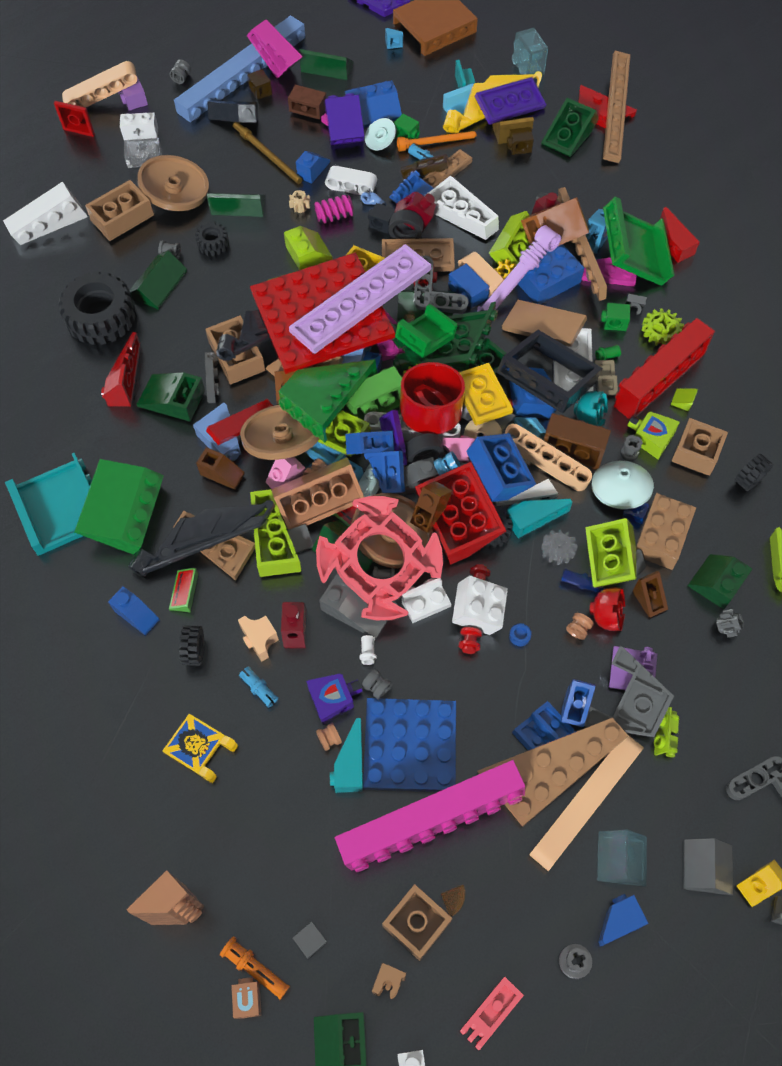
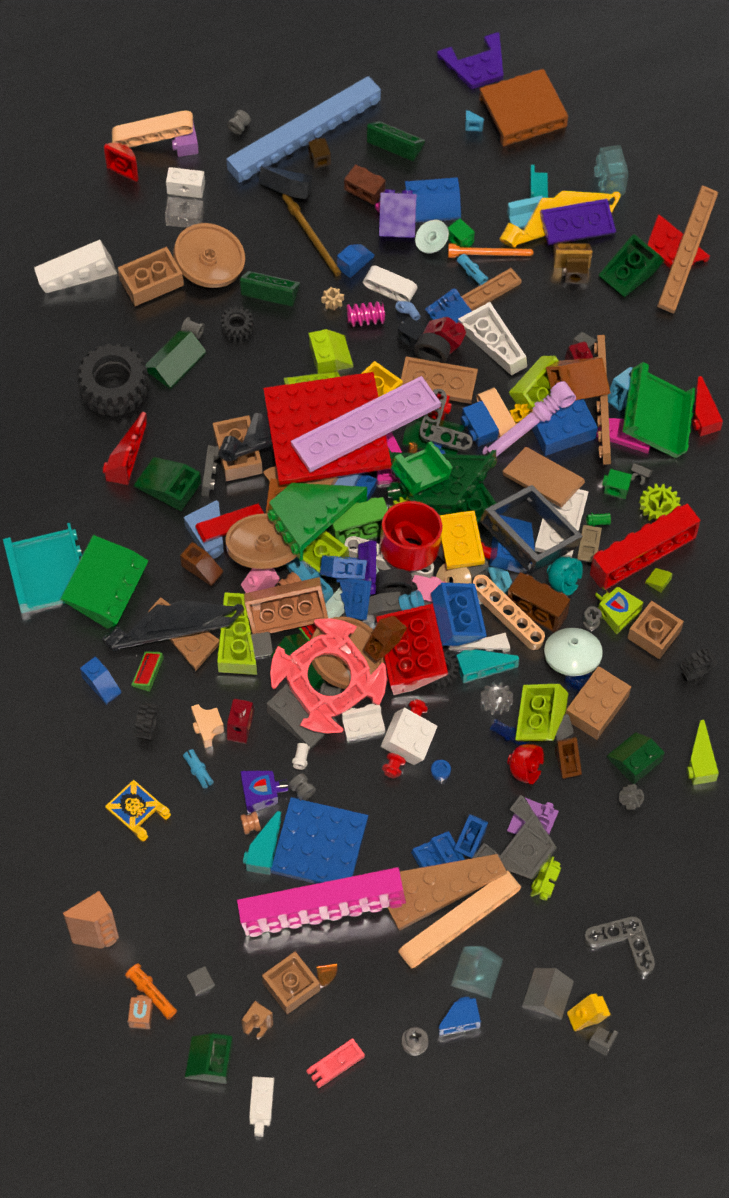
camera: 10 degrees right, 0 degrees up
dark pink wedge [247,19,303,79] -> none
dark brown hinge [401,154,449,180] -> none
nougat wheel [566,613,594,640] -> none

